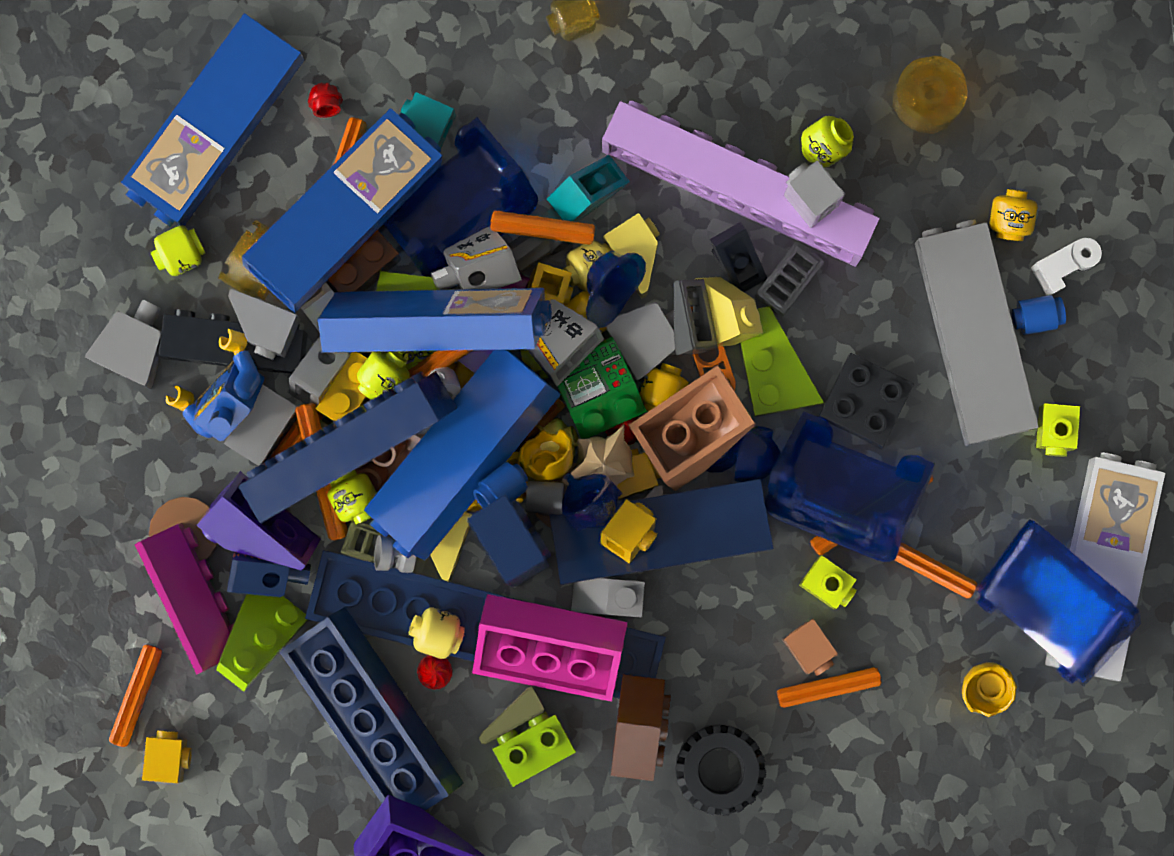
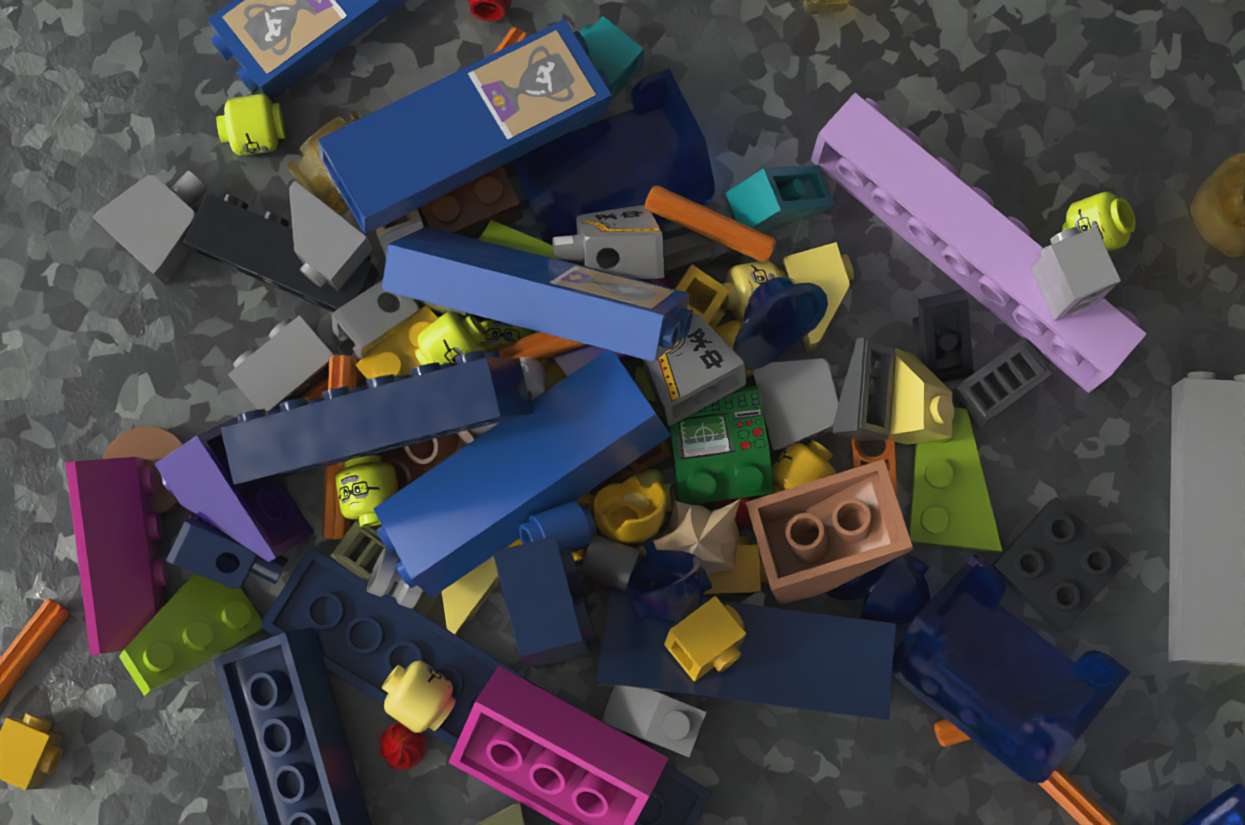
camera: 15 degrees right, 5 degrees down
blue torso [166,329,265,441] -> none
neon yellow brick [799,555,857,610] -> none

